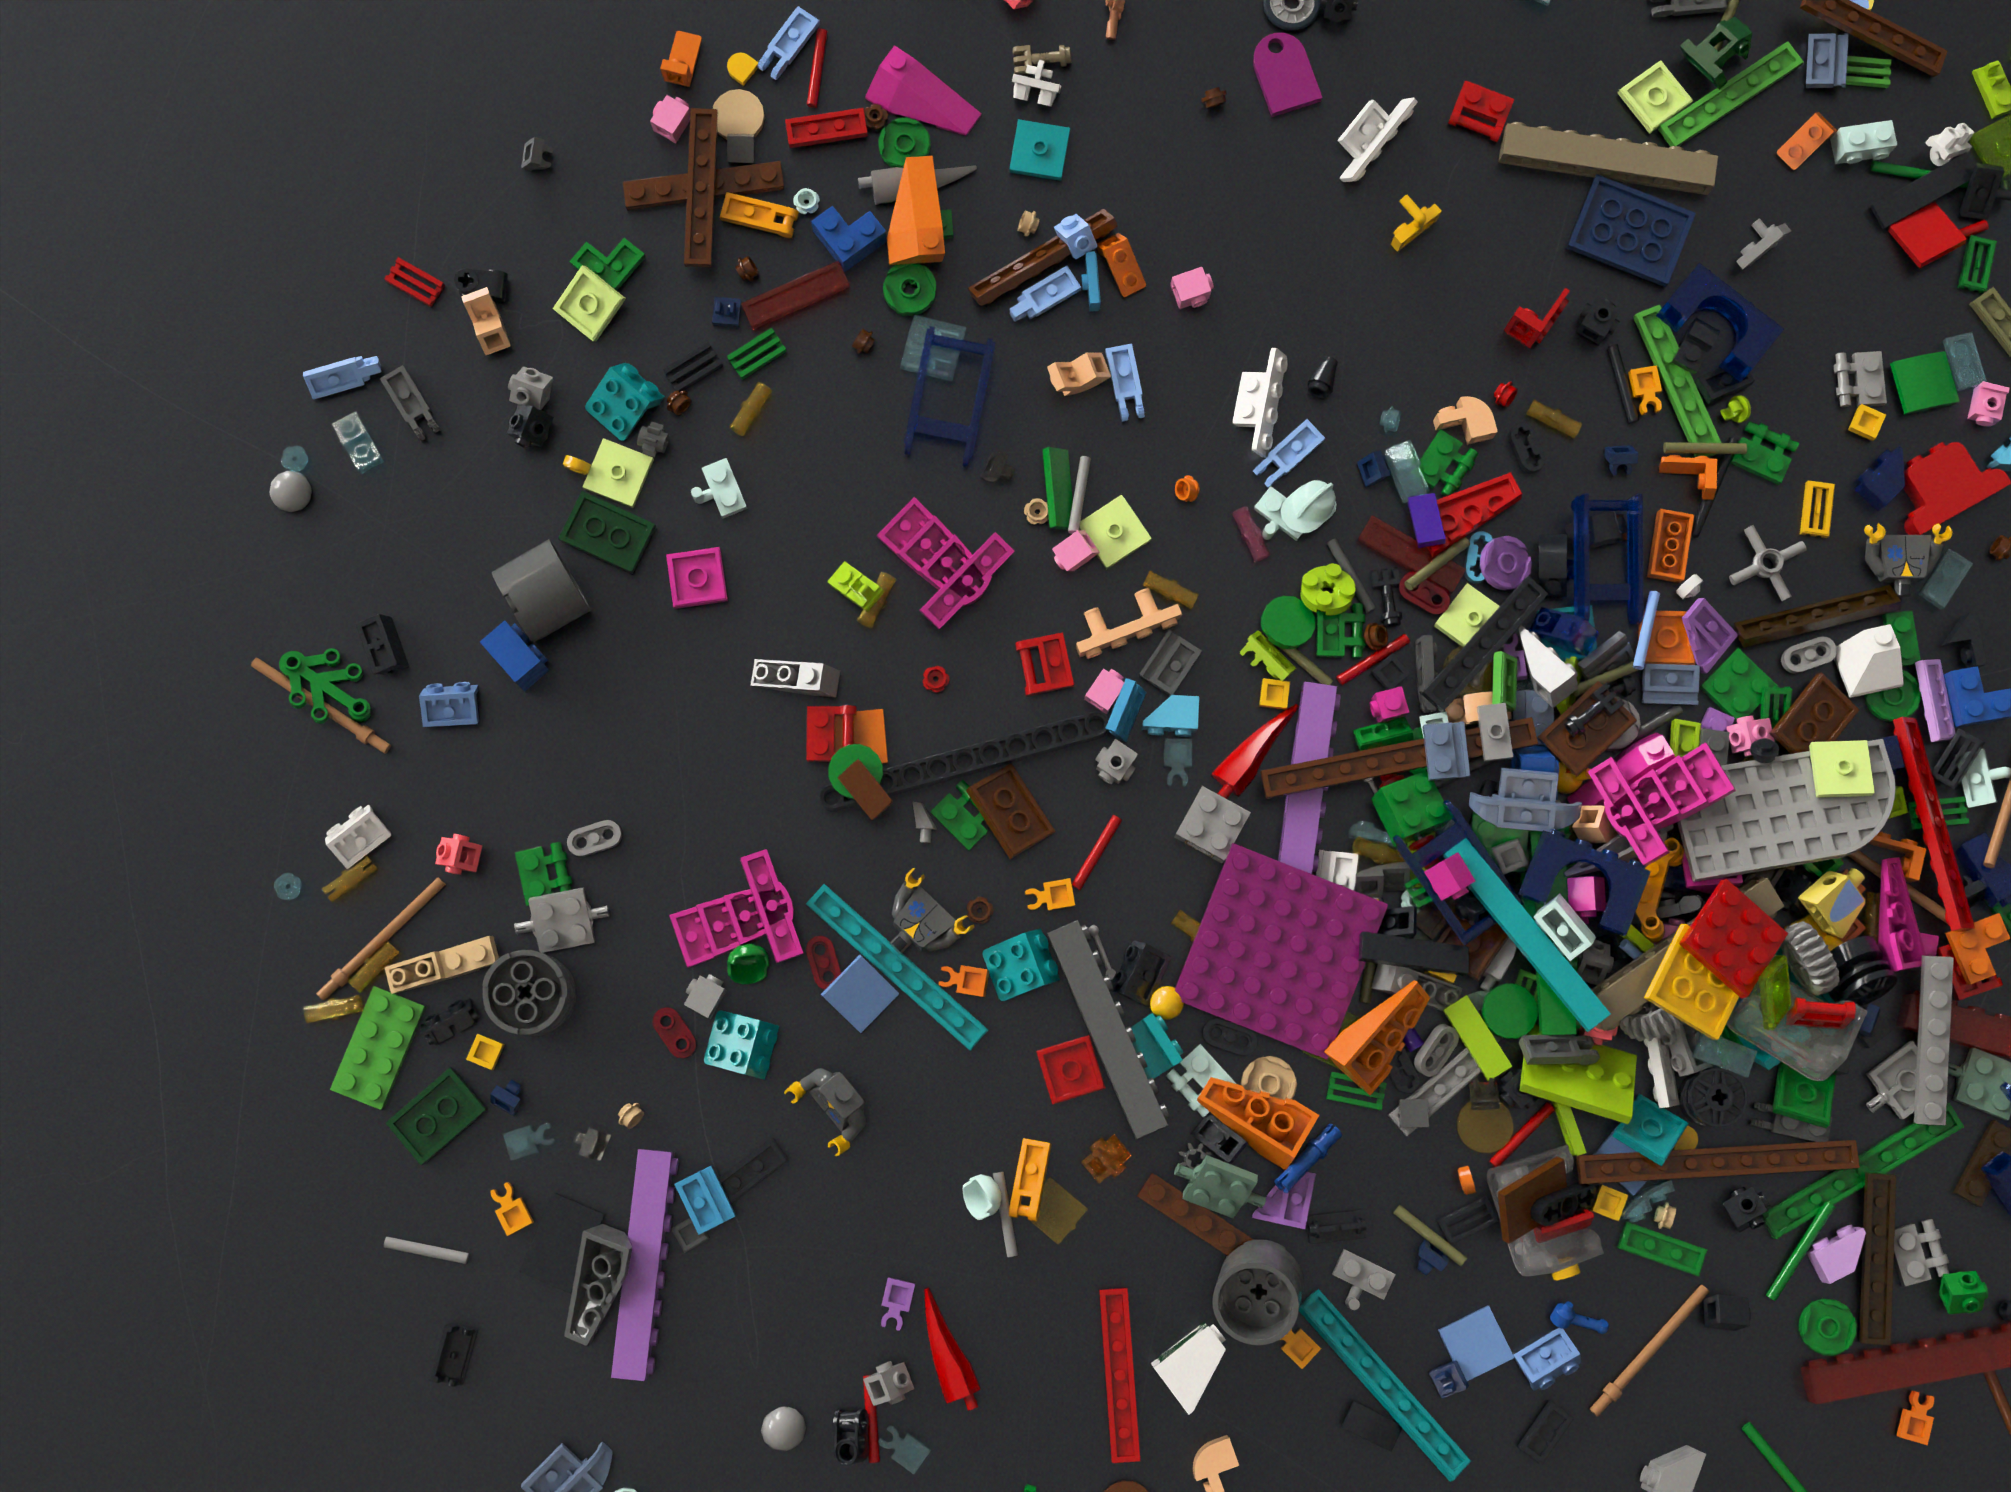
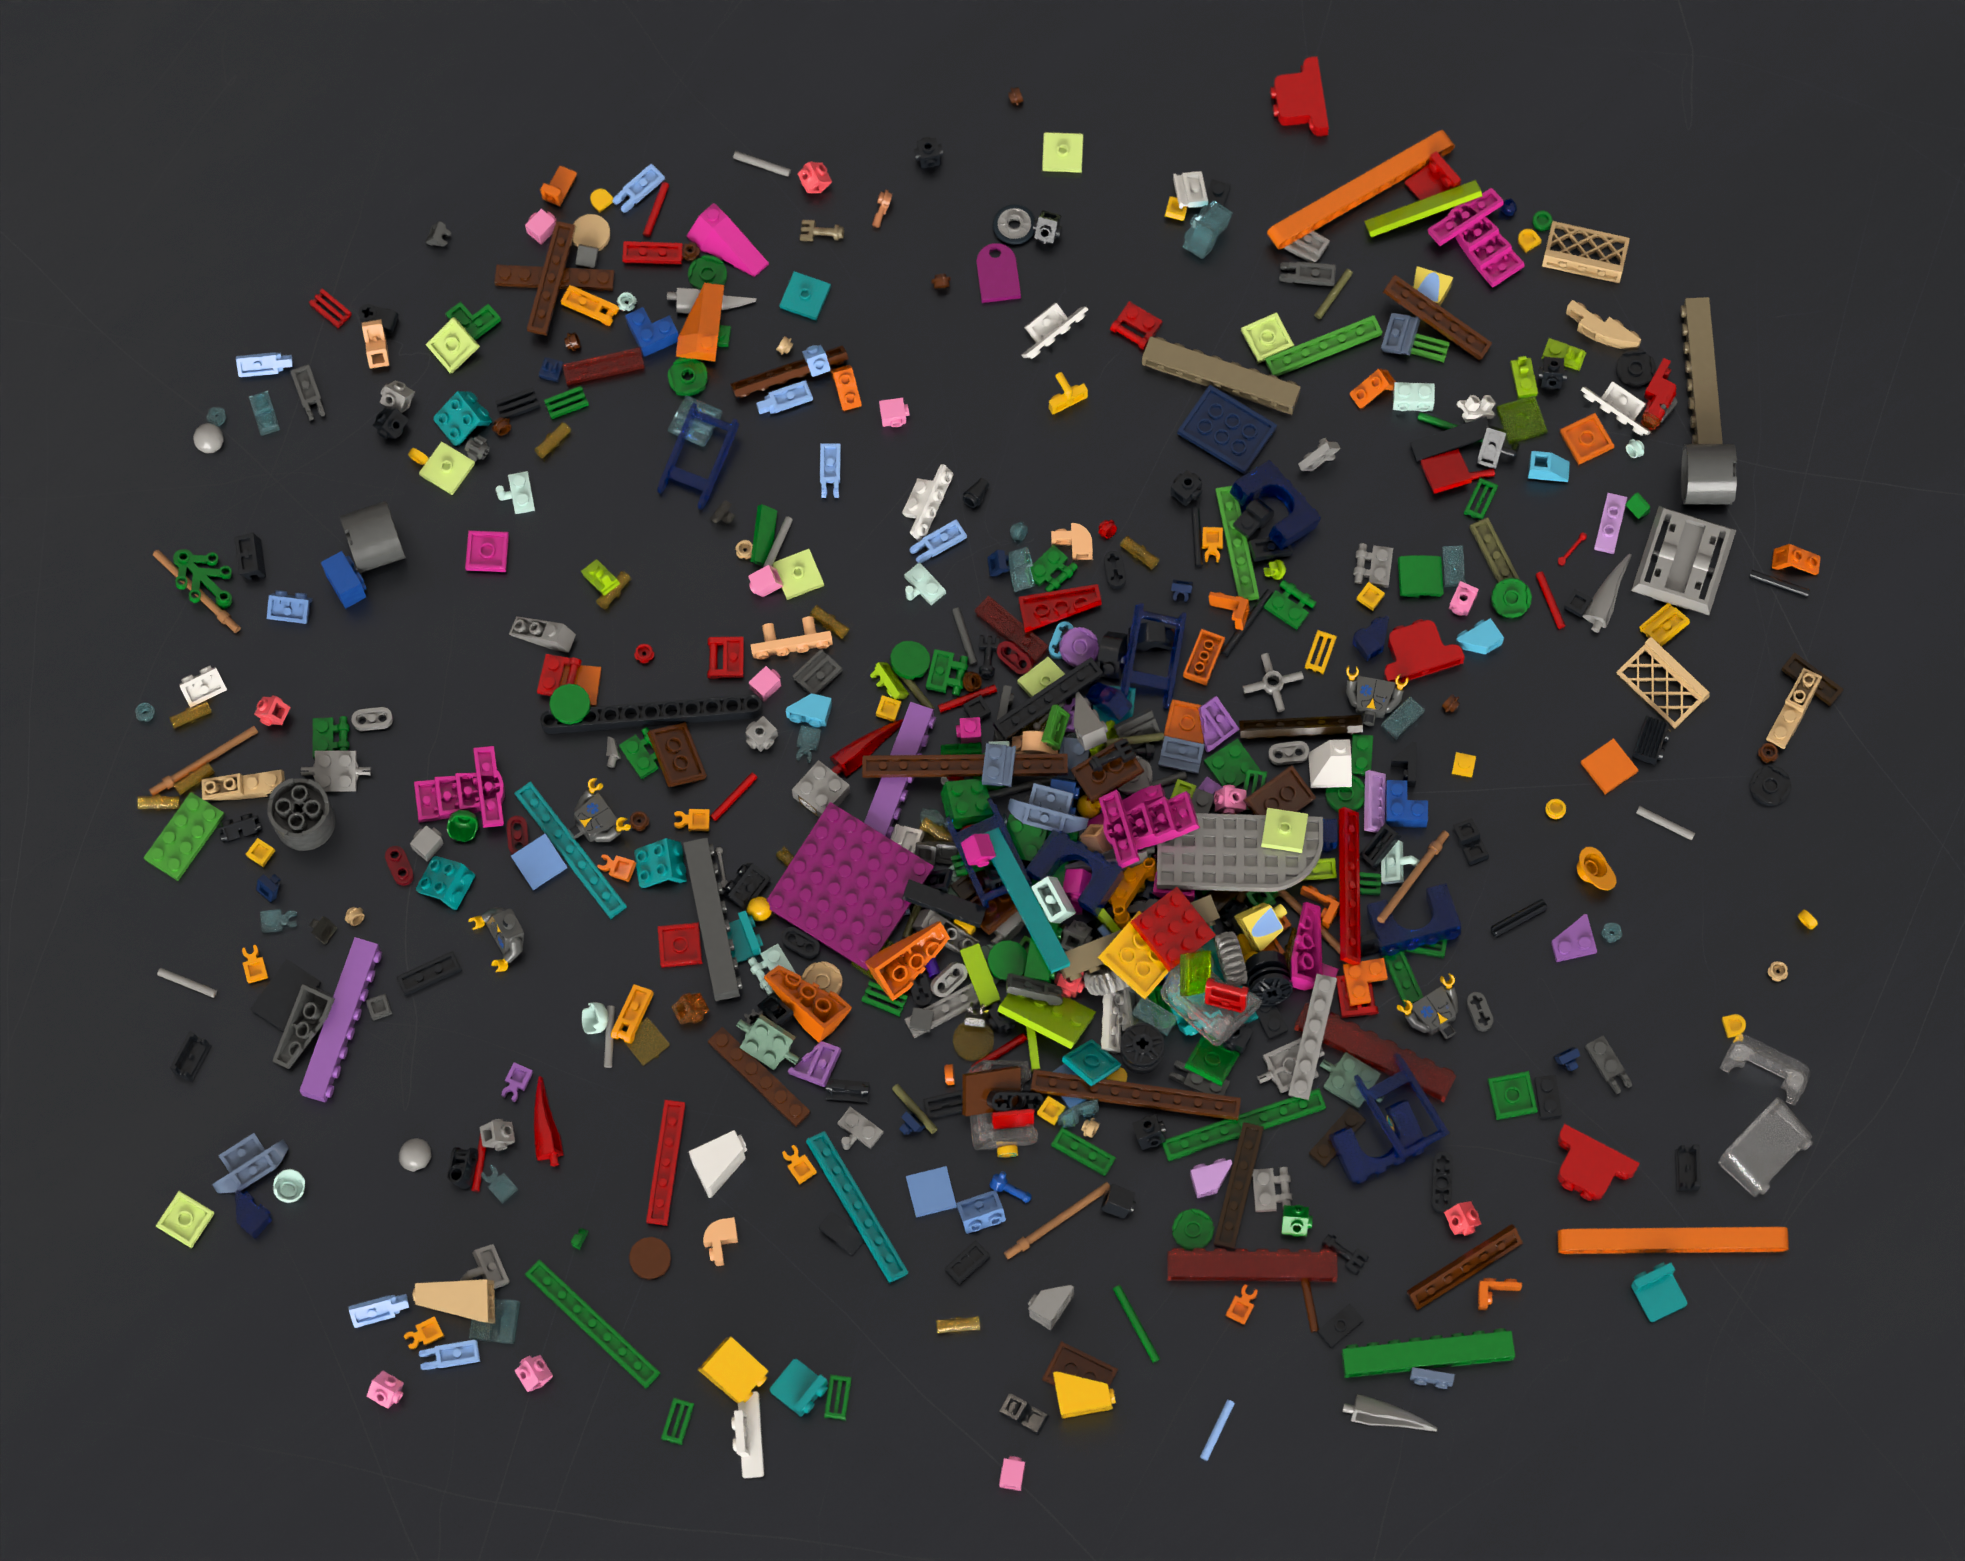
camera: 15 degrees right, 10 degrees down
dark green plate [386,1067,487,1165] -> none
dark green plate [558,491,656,574] -> none
dark azure plate [674,1165,736,1235] -> none
reddish brown slope [838,759,894,821] -> none
reddish brown plate [852,329,875,354] -> none
dark pink slope [876,497,1014,629] -> none
white hips [1012,60,1061,107] -> none
light nougat brick [1047,353,1111,396] -> none
dark azure plate [1081,251,1101,312] -> none
dark azure plate [1106,678,1147,742] -> none
orange plate [1175,475,1200,502] -> none
dark grey brick [1213,1239,1304,1345] -> none
clear pink pin [1232,506,1271,562] -> none
blue pin [1274,1124,1342,1193] -> none
light aqua piece [1280,480,1337,533] -> none
lime plate [1300,563,1356,615] -> none
olive bar [1405,537,1470,590] -> none
dark purple tile [1408,493,1446,548] -> none
dark blue tile [1429,1360,1469,1399] -> none
light grey plate [1477,703,1513,762] -> none
dark grey tile [1492,838,1529,875] -> none
red bracket [1504,288,1570,348] -> none
light blue bar [1633,591,1660,670] -> none
olive bar [1663,442,1747,454] -> none
white tile [1676,574,1703,599] -> none
dark green tile [1680,17,1753,90] -> none
black plate [1750,738,1779,763] -> none
green bar [1766,1201,1836,1302] -> none
dark blue tile [1852,1003,1880,1037] -> none

